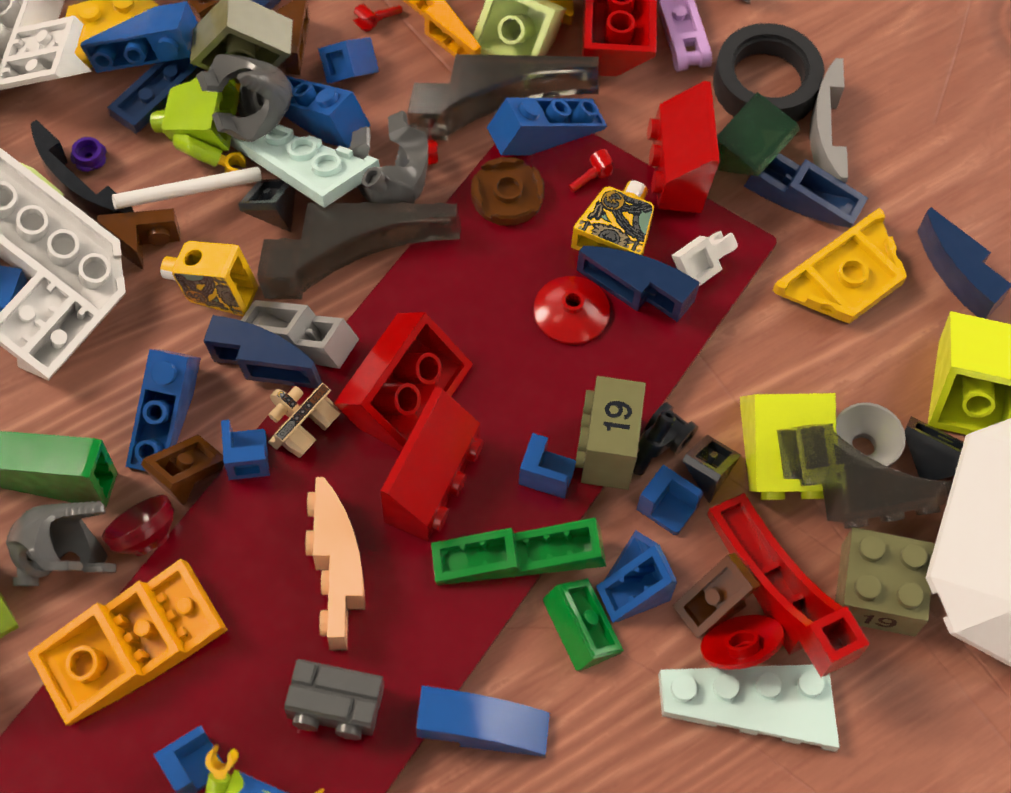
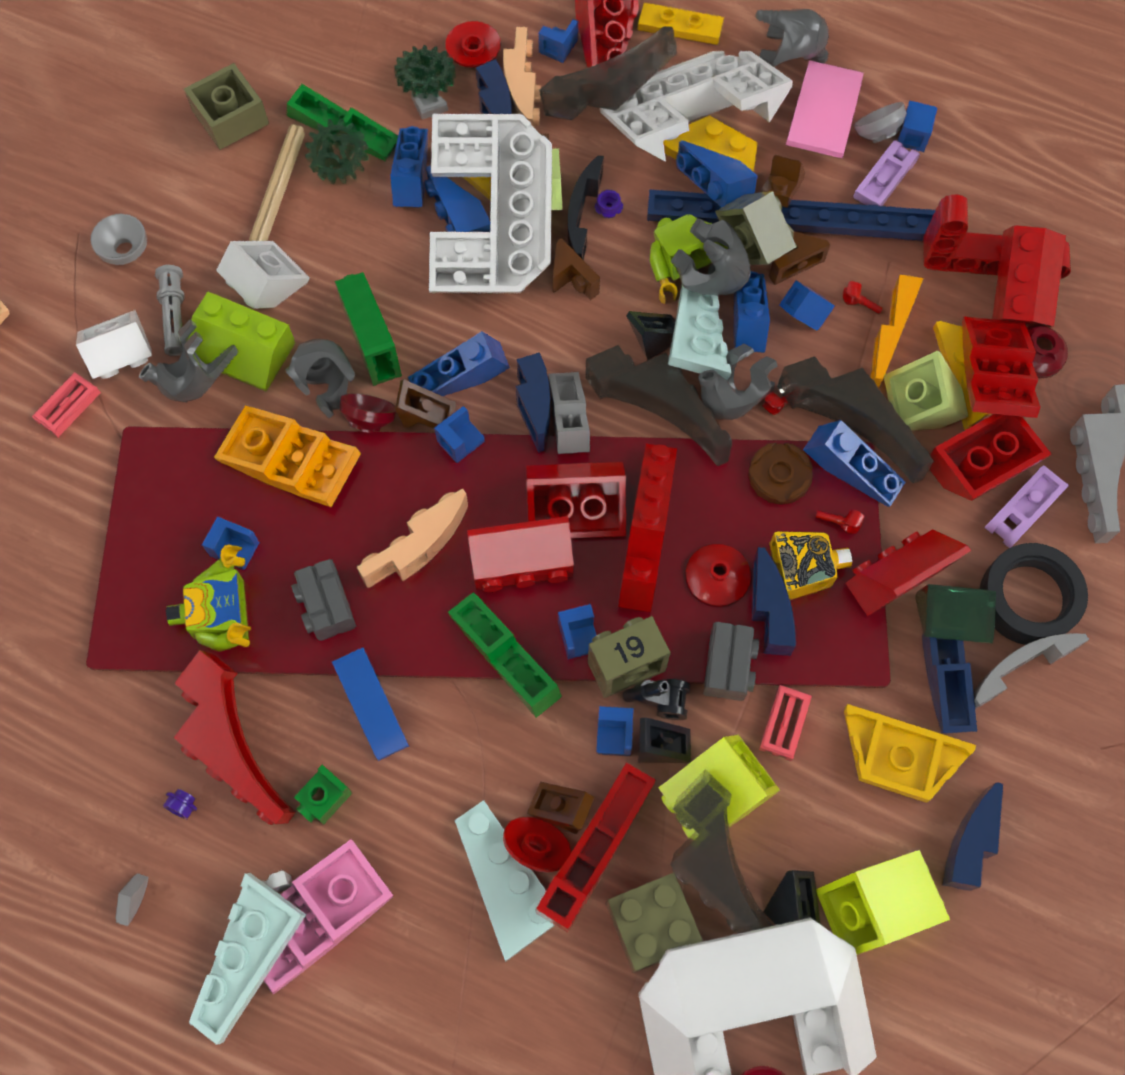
camera: 60 degrees right, 5 degrees up
white bar [112,166,262,209] -> none
yellow torso [160,241,259,317] -> none
tan hips [268,382,341,458] -> none
green slope [543,578,624,671] -> none
blue slope [596,530,677,623] -> none
white plate [671,231,738,286] -> none
light grey piece [836,403,906,473] -> none
none -> red arch [618,443,677,612]
none -> dark grey brick [703,622,759,701]
none -> coral tile [759,685,812,761]

